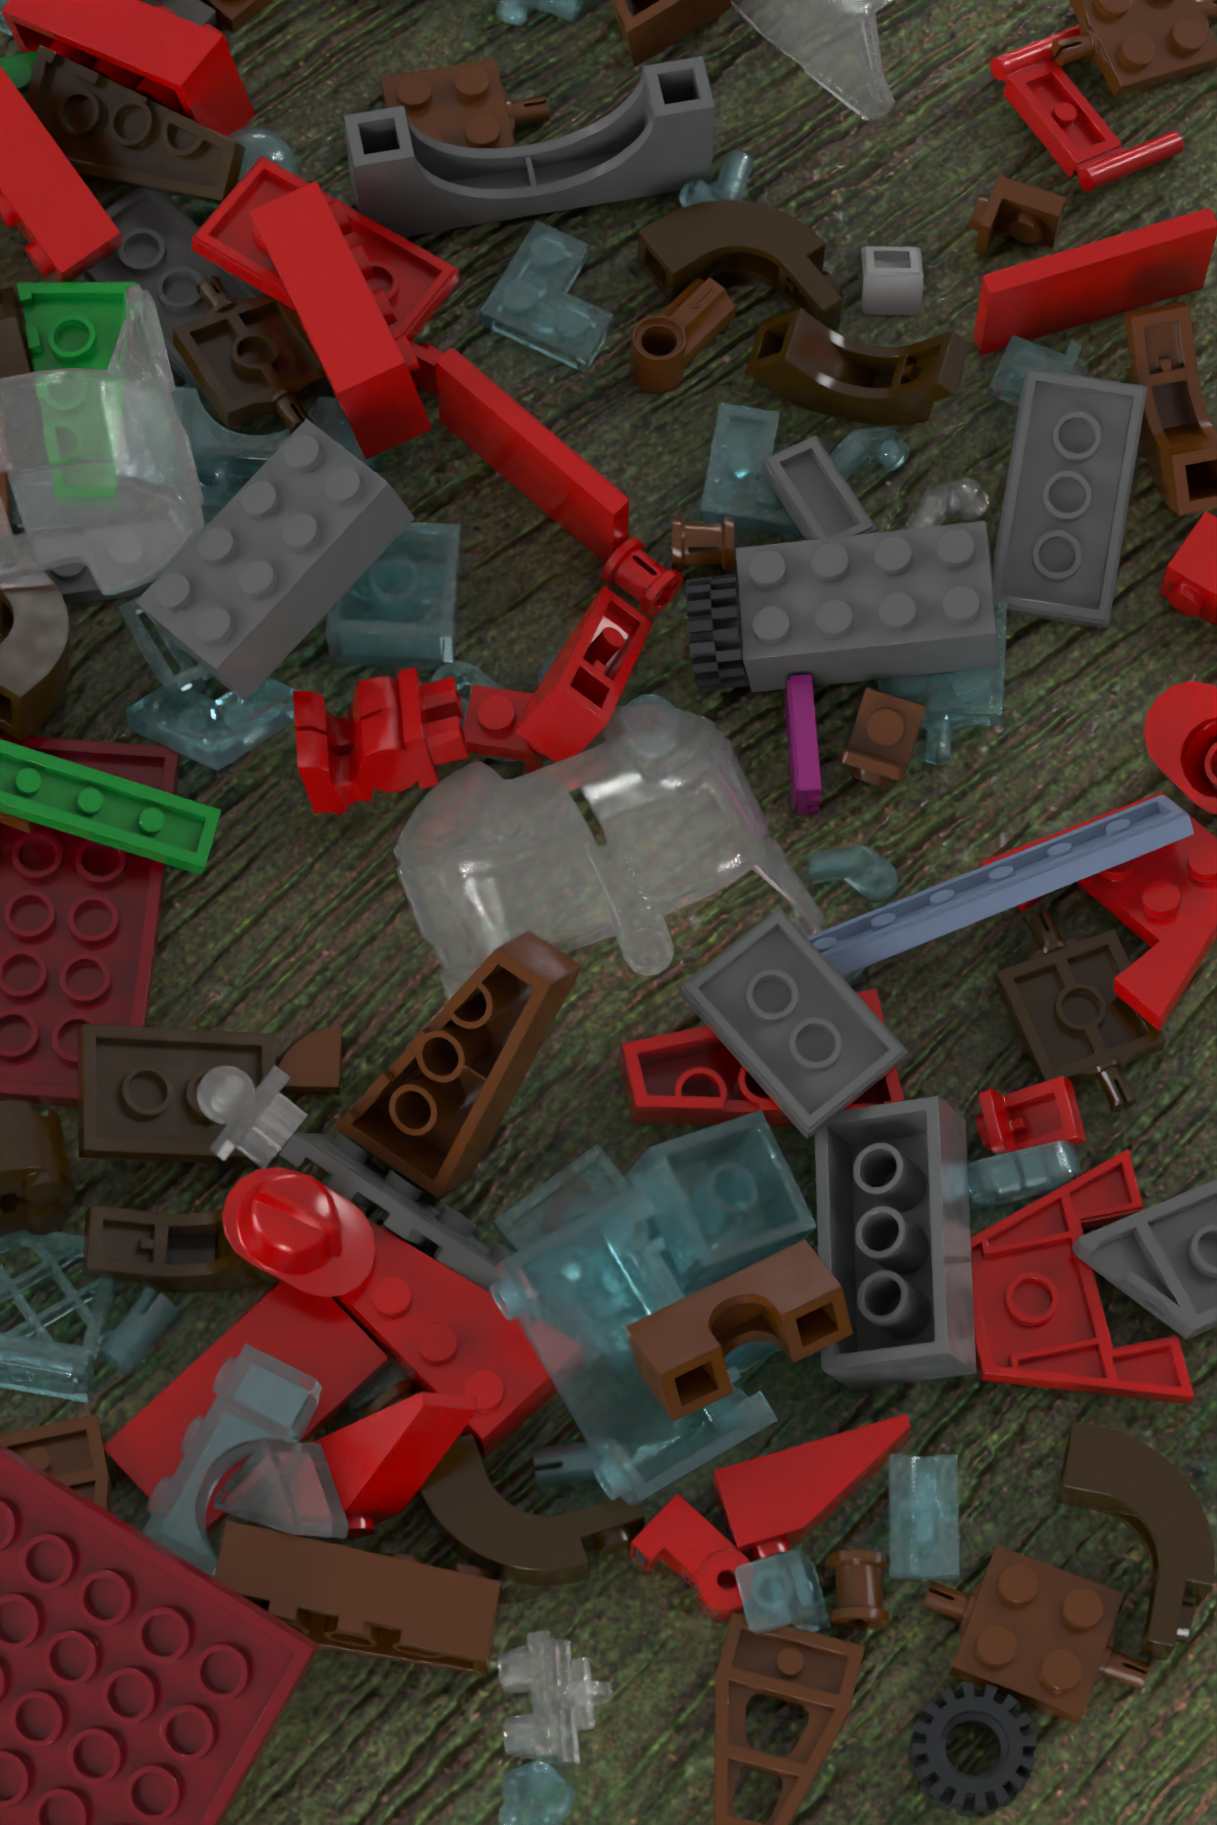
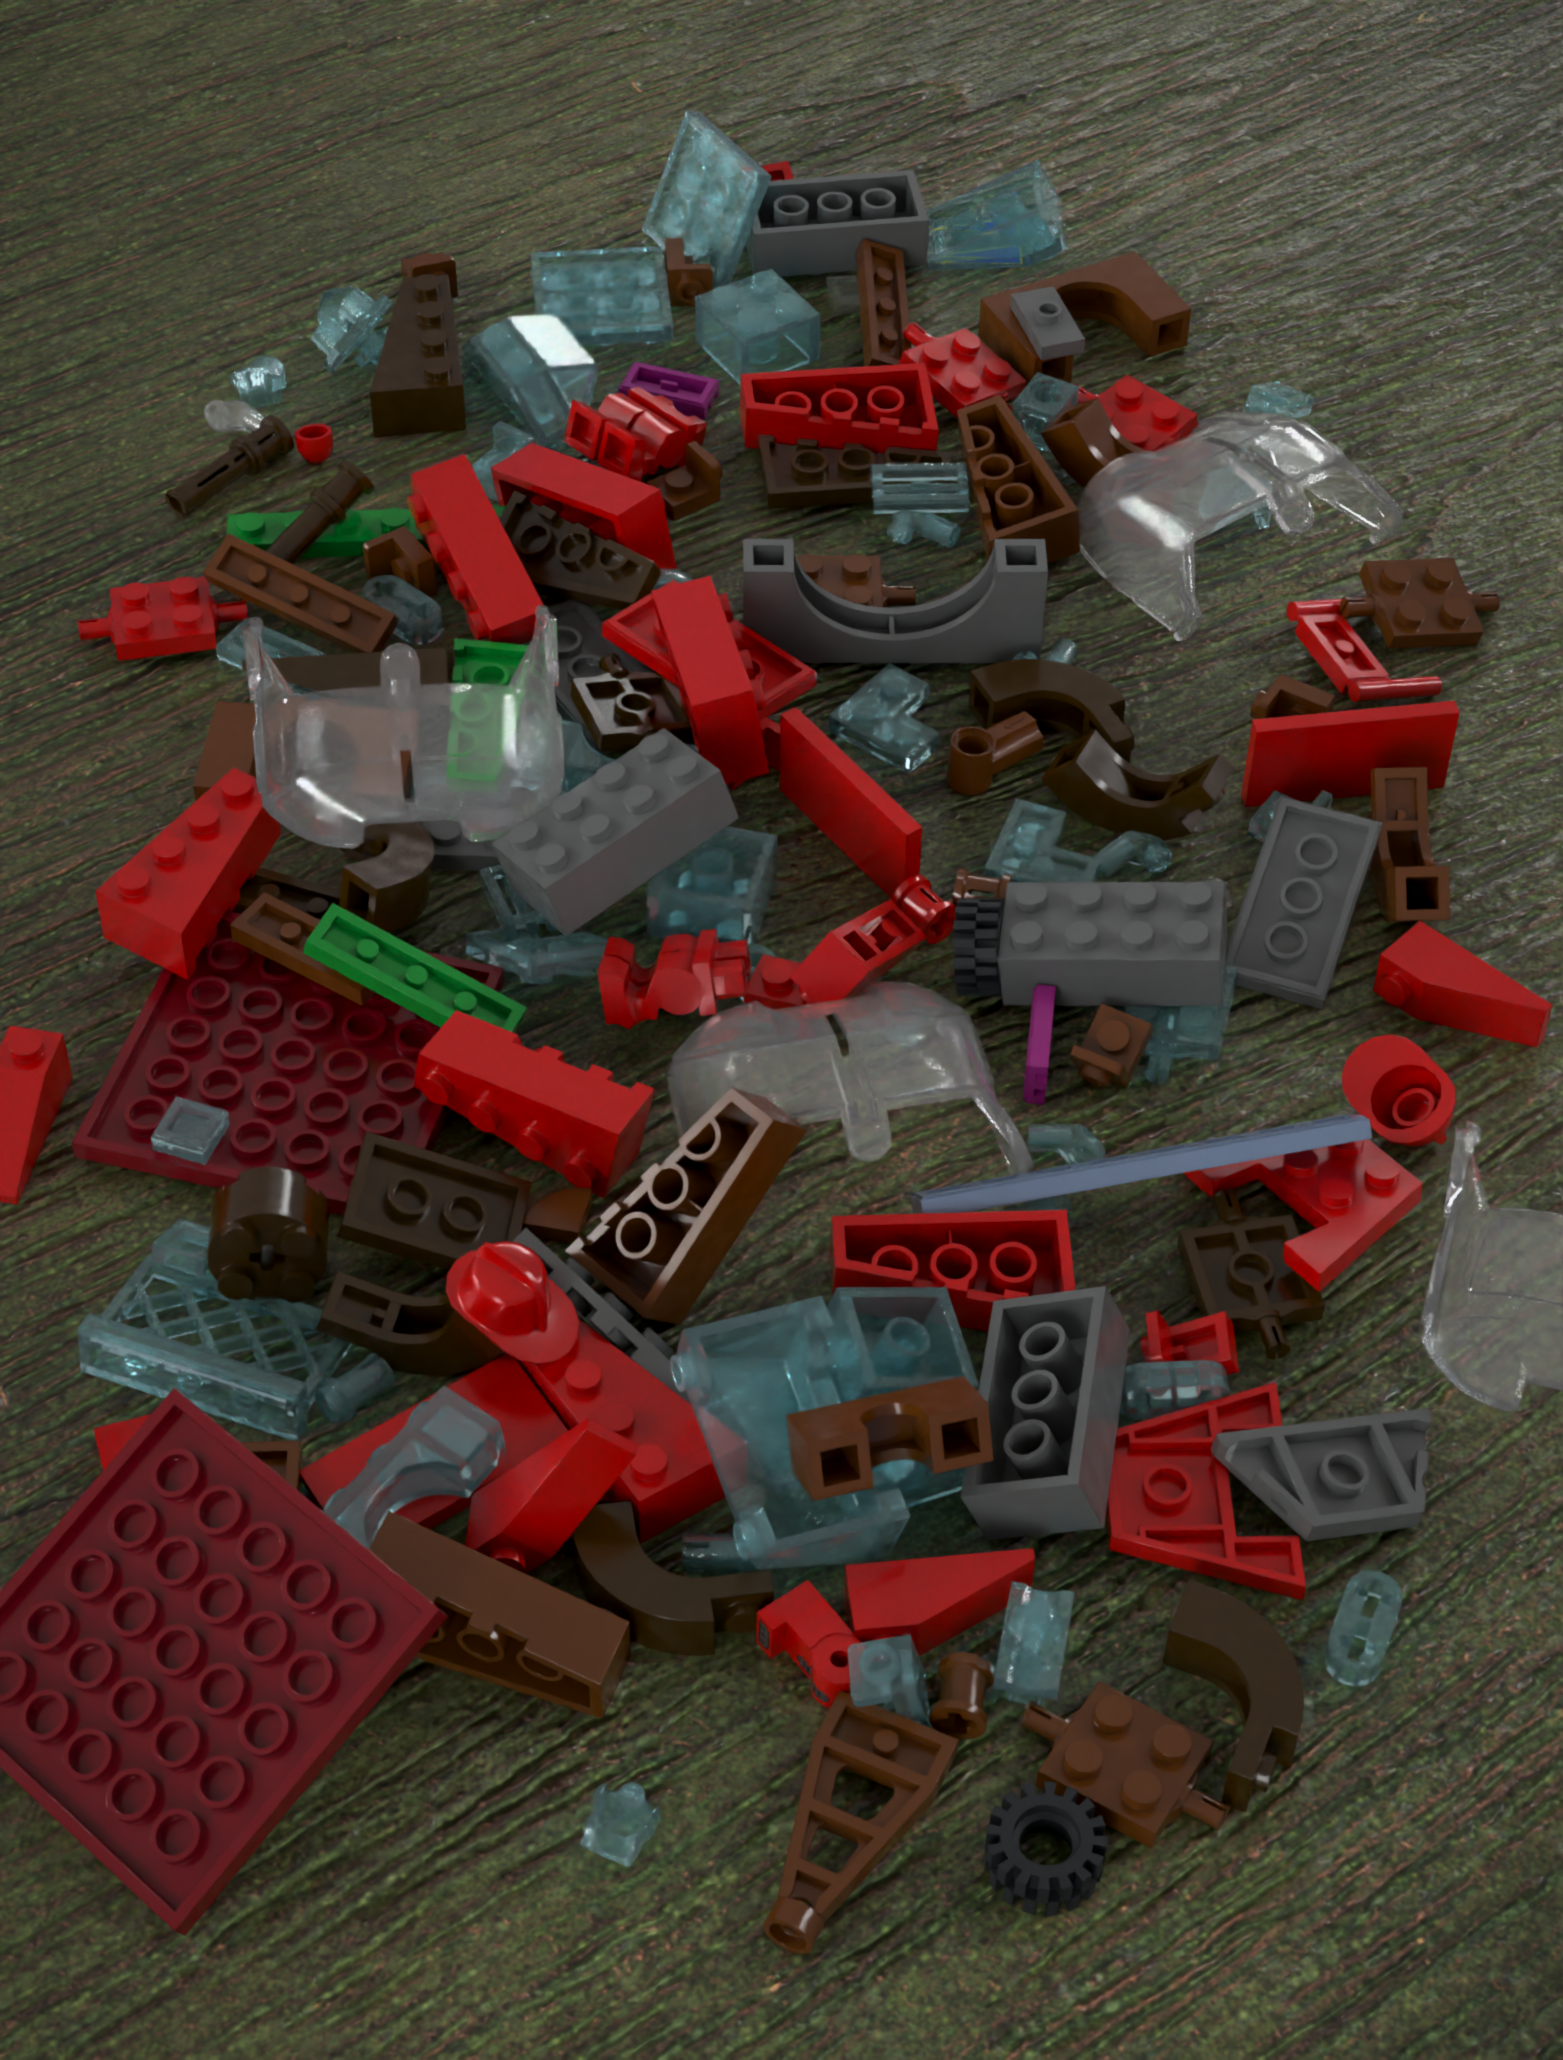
camera: 10 degrees right, 20 degrees down
clear hips [197,1065,307,1169] -> none
clear slope [214,1439,349,1538] -> none
clear hips [498,1630,613,1767] -> none
dark grey tile [679,907,908,1140] -> none
dark grey tile [761,435,877,540] -> none
light grey slope [861,246,923,315] -> none
none -> red wedge [414,1010,655,1199]

